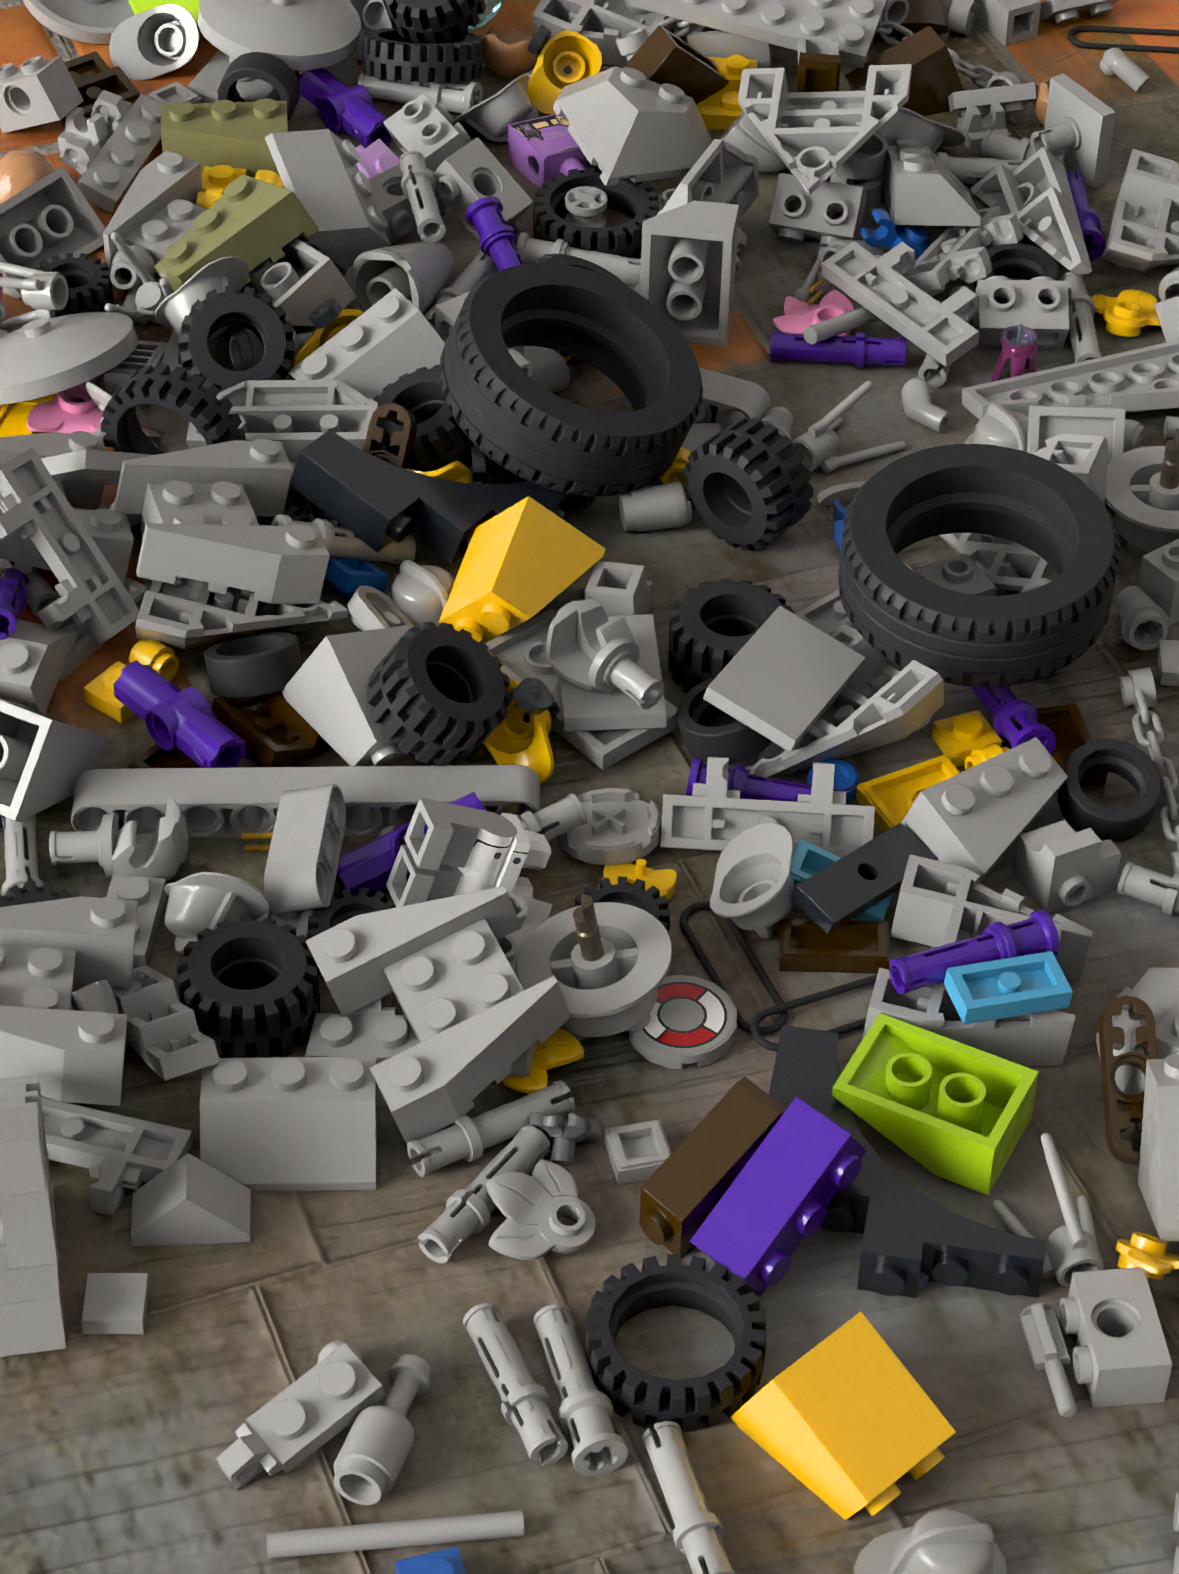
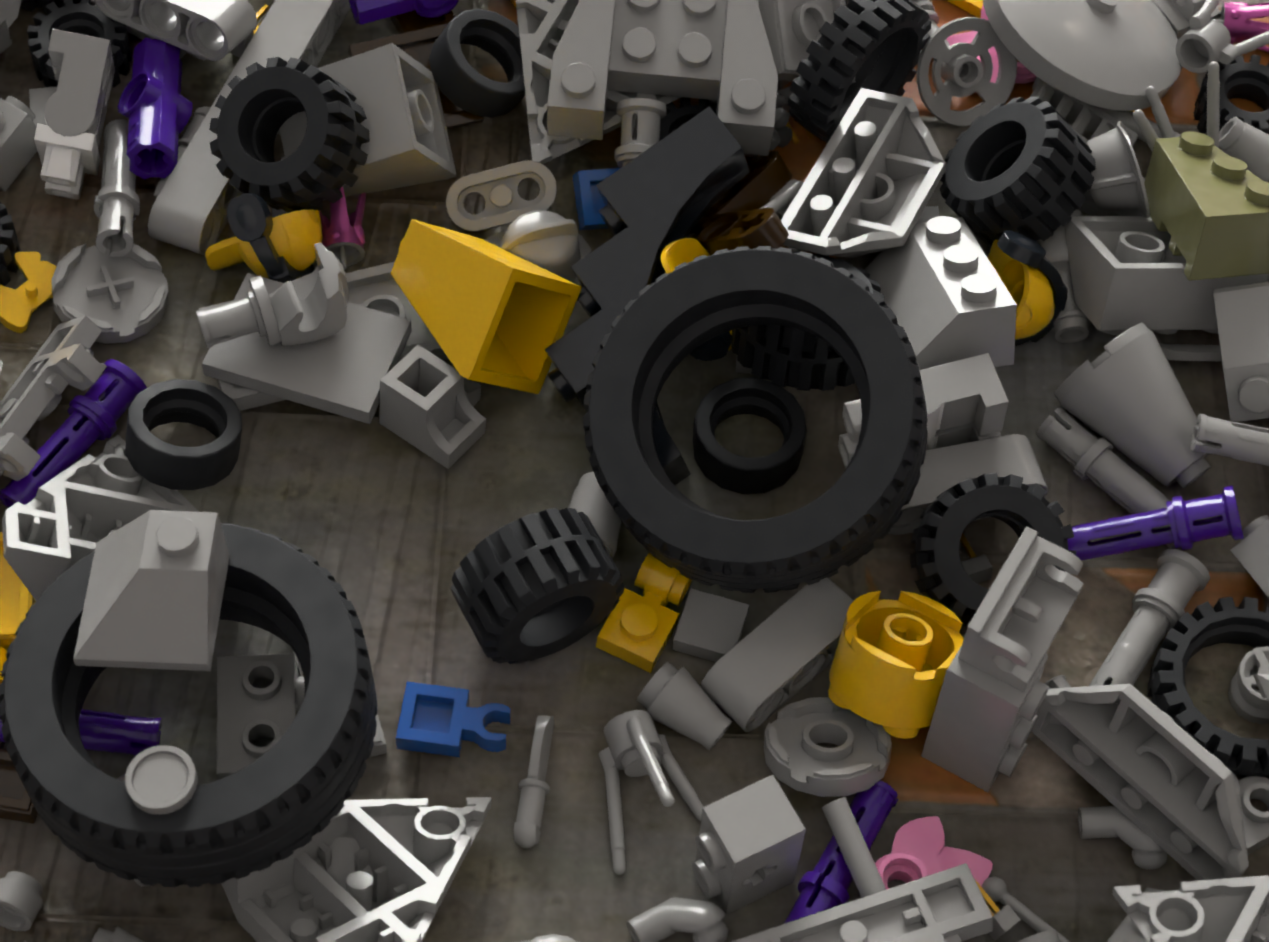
camera: 110 degrees right, 15 degrees up
black tyre [668,579,794,693] -> none
light grey tile [703,606,866,753] -> none
none -> light grey slope [73,510,230,671]
none -> light grey piece [125,745,198,815]
none -> light grey brick [692,774,806,915]
none -> light grey tile [764,697,892,797]
none -> yellow brick [828,591,964,739]
none -> light grey hinge [958,526,1084,692]

